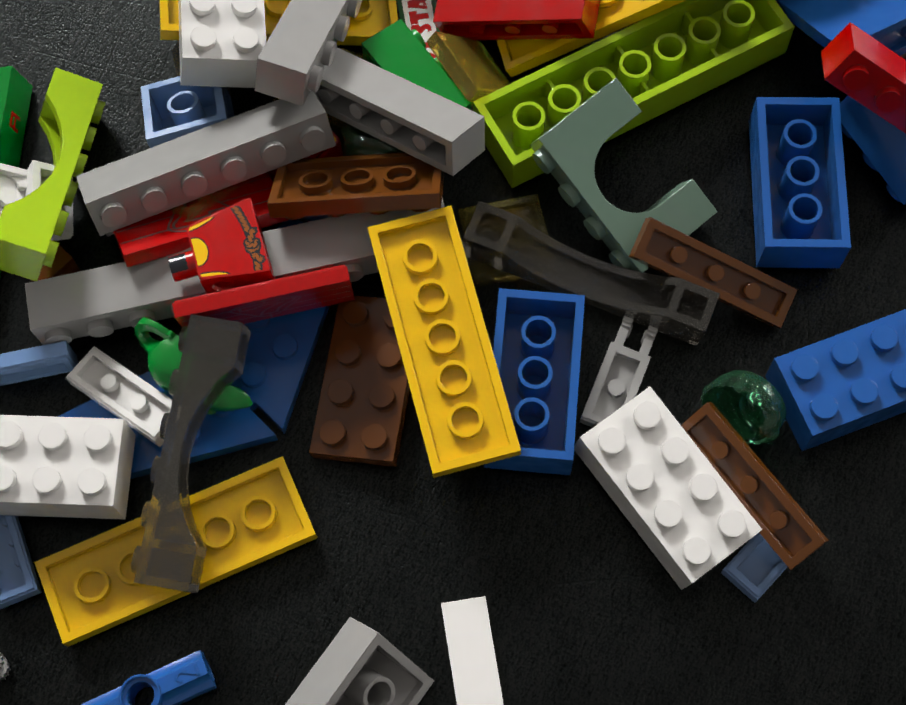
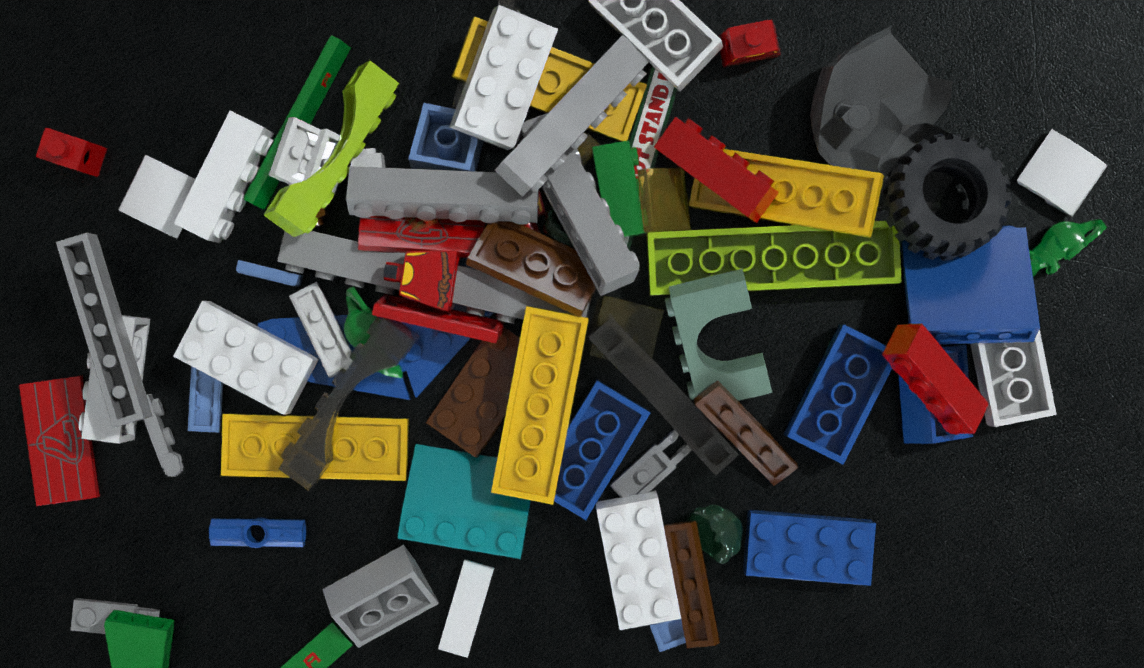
camera: 20 degrees right, 20 degrees up
none -> teal slope [398,444,531,559]

